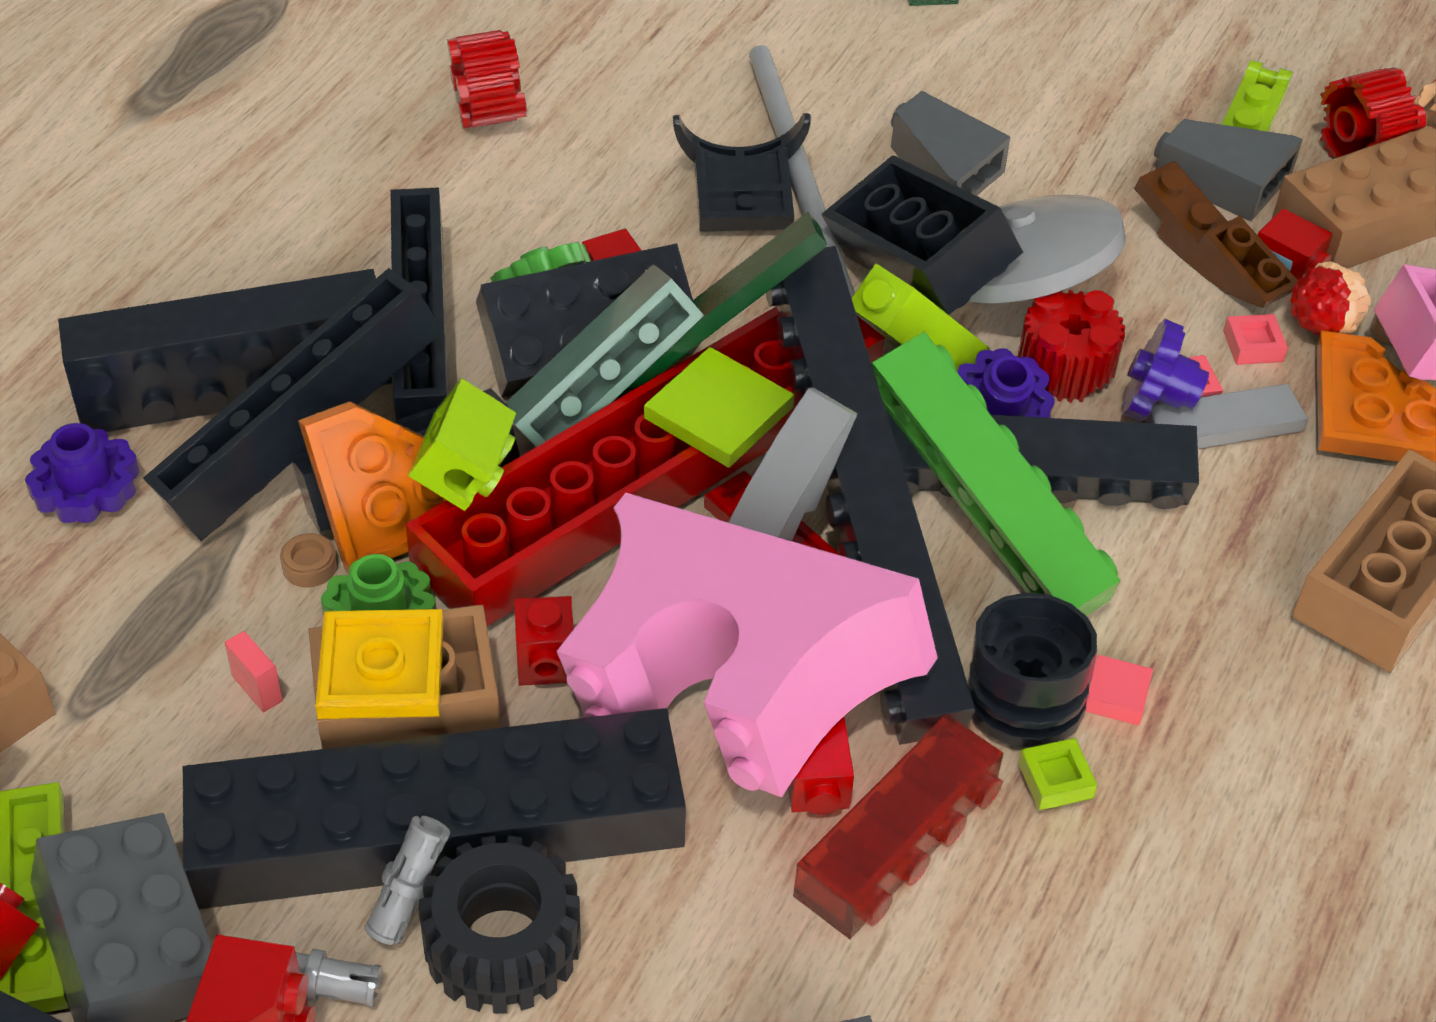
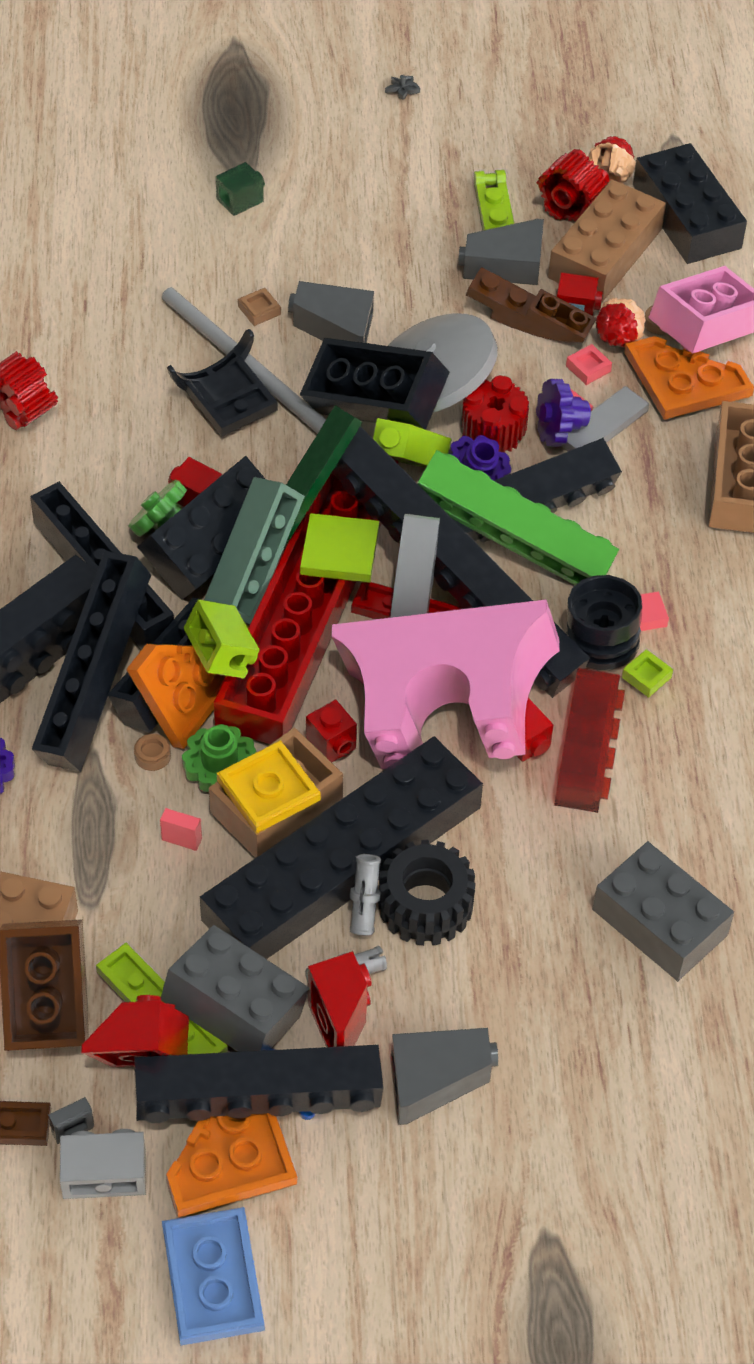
camera: 30 degrees left, 5 degrees up
none -> medium nougat tile [238,288,281,326]

